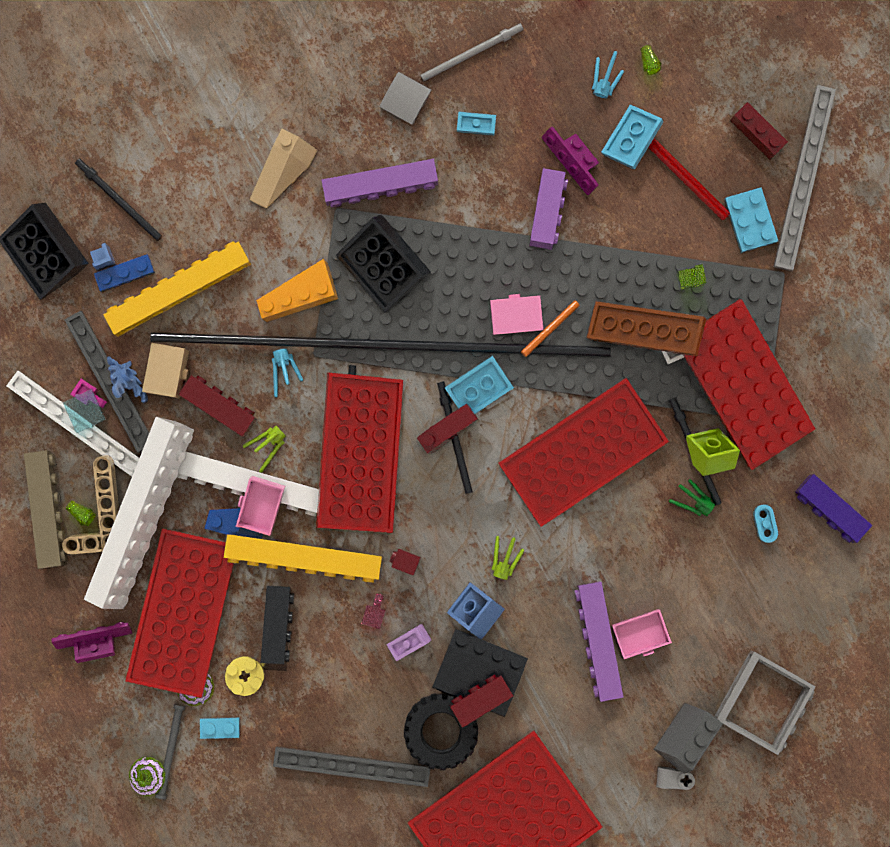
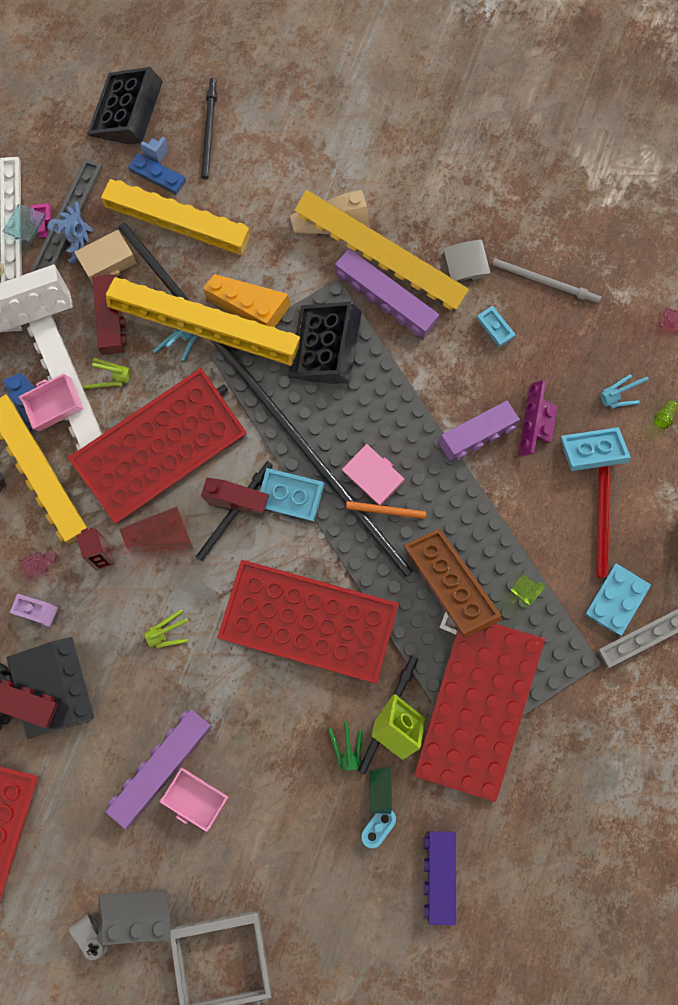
camera: 50 degrees right, 10 degrees down
medium blue slope [447,582,505,639] -> none
none -> yellow brick [106,277,300,366]
none -> clear red wedge [119,507,194,553]
none -> yellow brick [295,190,470,310]
none -> dark green slope [369,767,392,814]

